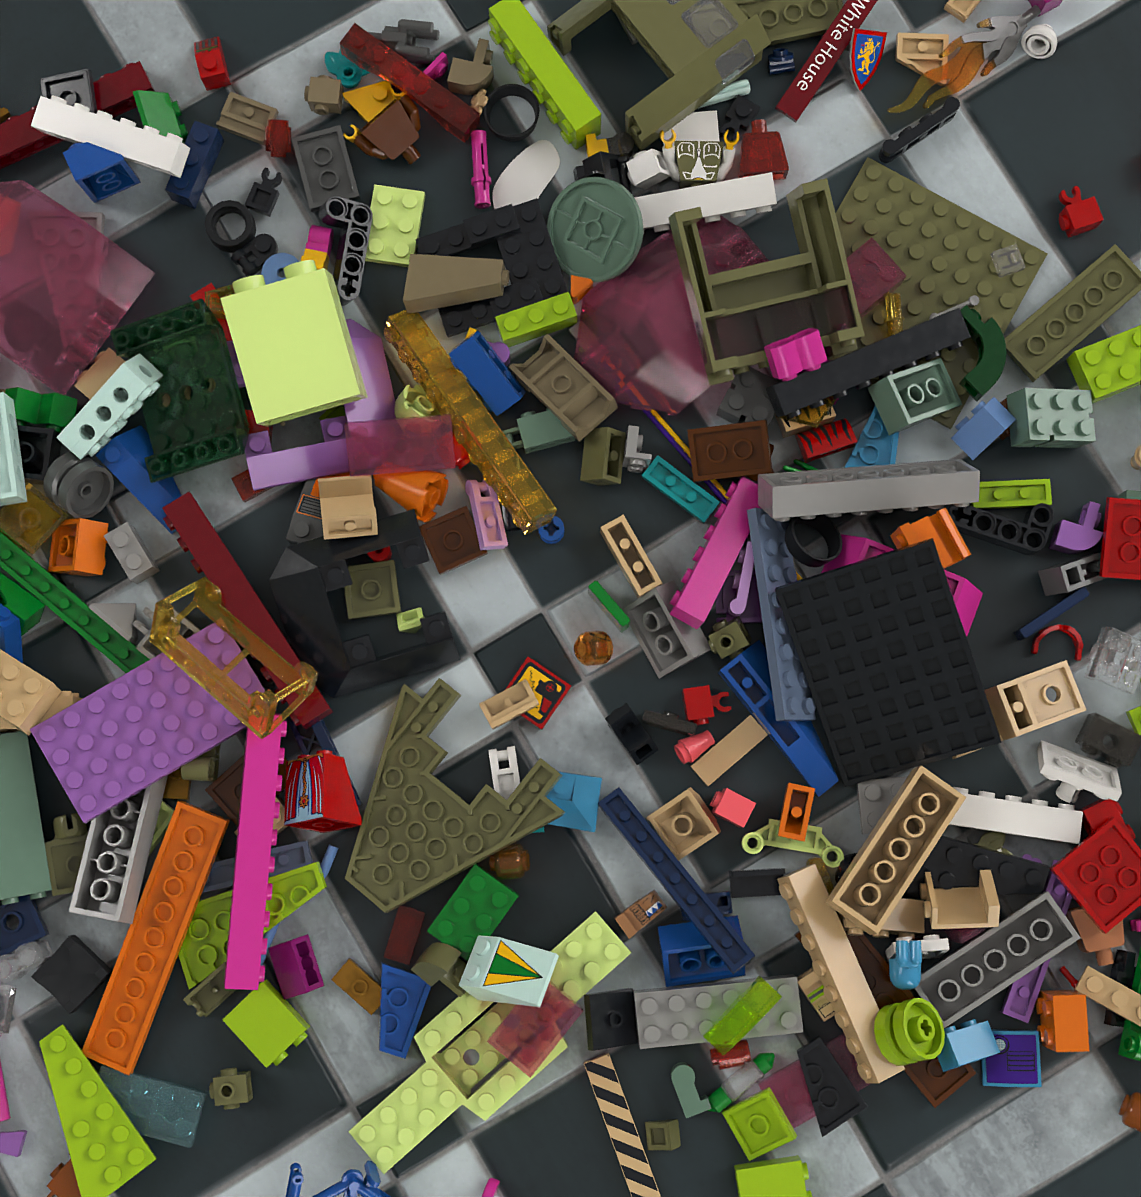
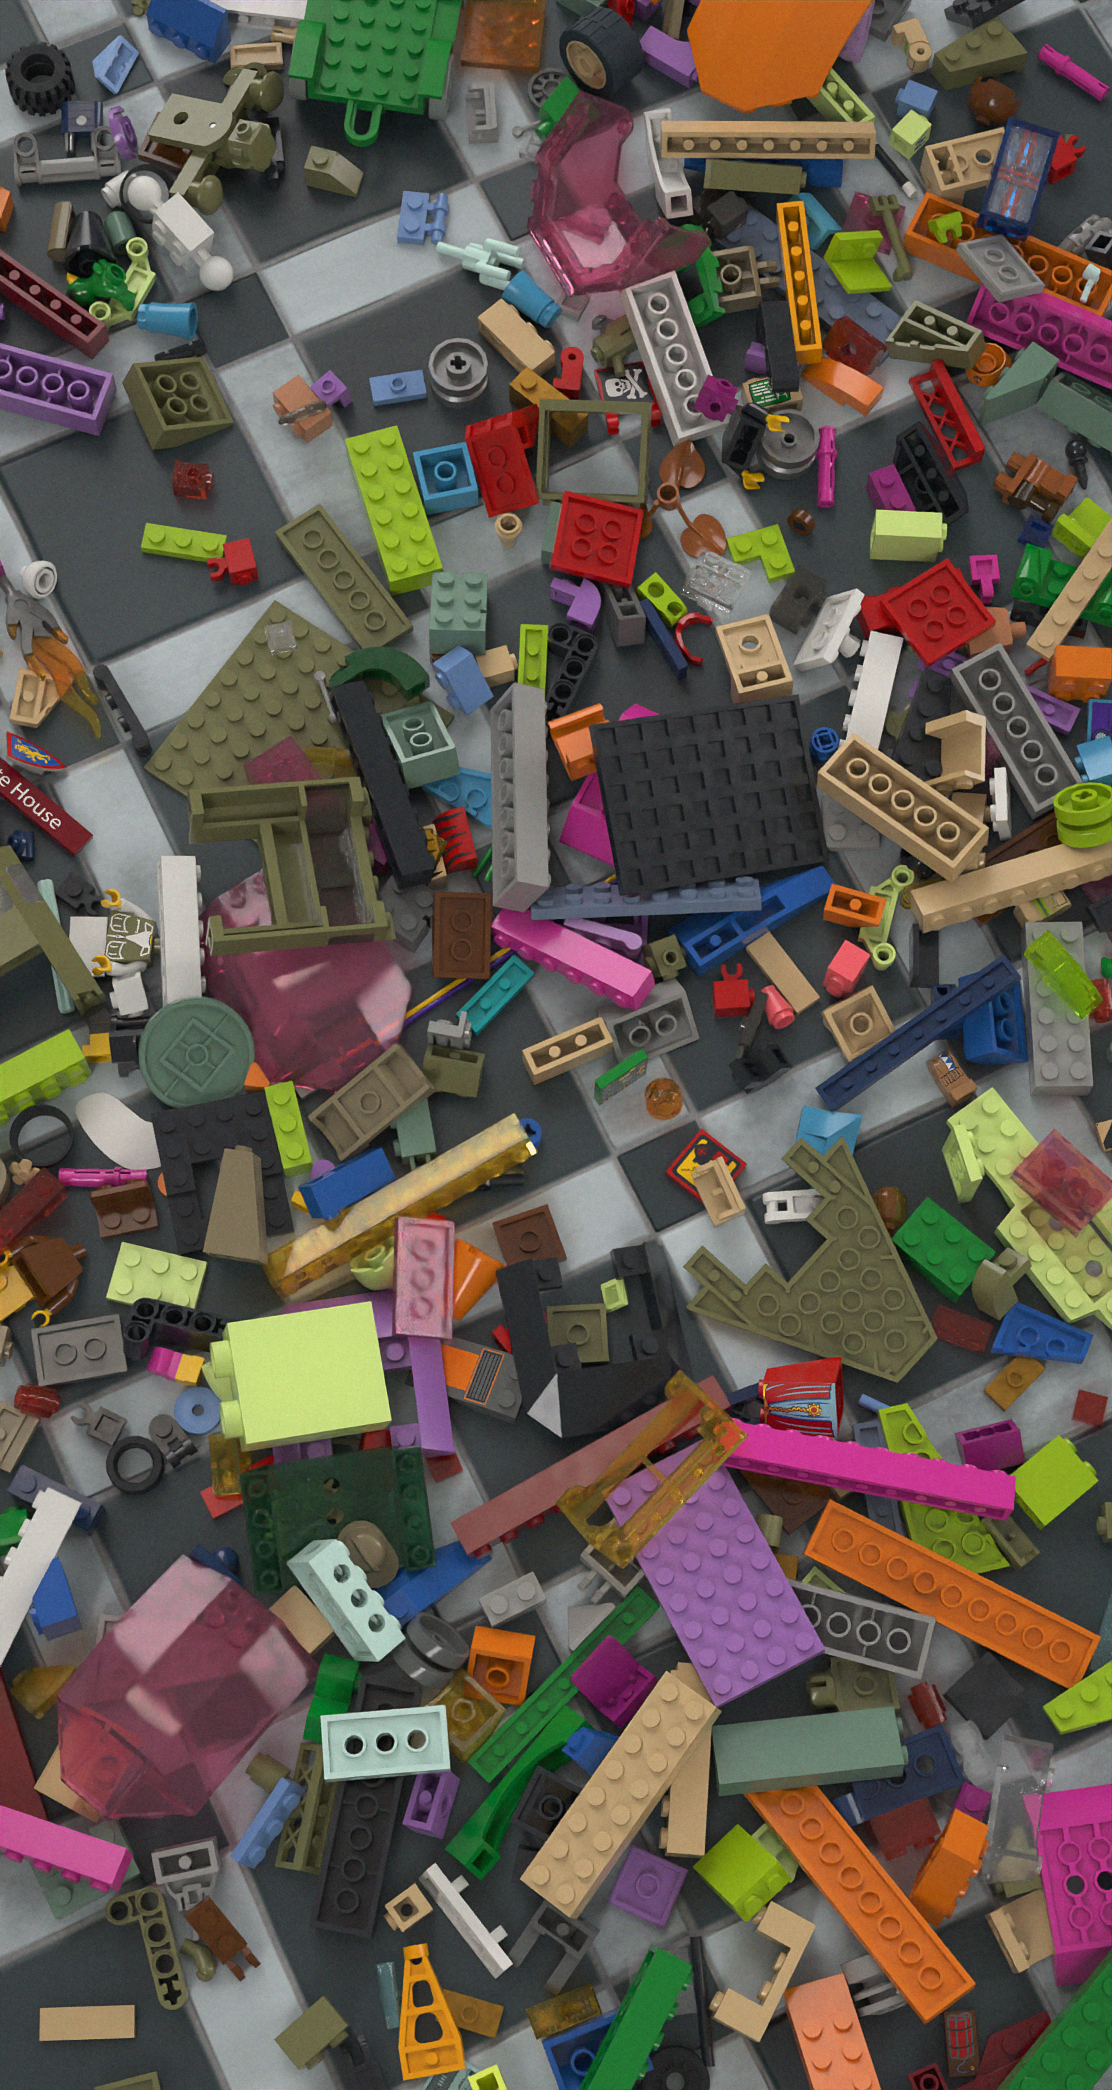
camera: 90 degrees left, 10 degrees down
tan panel [318,474,378,540] -> none
light aqua slope [459,935,559,1007] -> none
lavender plate [465,479,508,550] -> none
black plate [584,988,637,1051] -> none
clear red torso [738,119,789,180] -> none
dark pink brick [764,328,827,381] -> none
black tyre [785,515,842,568] -> none
dark azure piece [889,940,922,990] -> none
none -> clear yellow slope [10,1664,83,1719]
none -> reddish brown bracket [89,1179,159,1240]
none -> lime plate [141,523,228,562]
none -> dark blue tile [187,1544,244,1600]
none -> dark tan piece [337,1521,399,1588]
none -> tan brick [475,645,518,688]
none -> magenta bracket [570,1636,659,1729]
none -> lime leg [636,572,688,628]
none -> blue wheel [809,727,839,763]
none -> clear red brick [907,1681,948,1729]
none -> yellowish green plate [942,1124,985,1204]
none -> clear red tile [1071,1389,1108,1427]

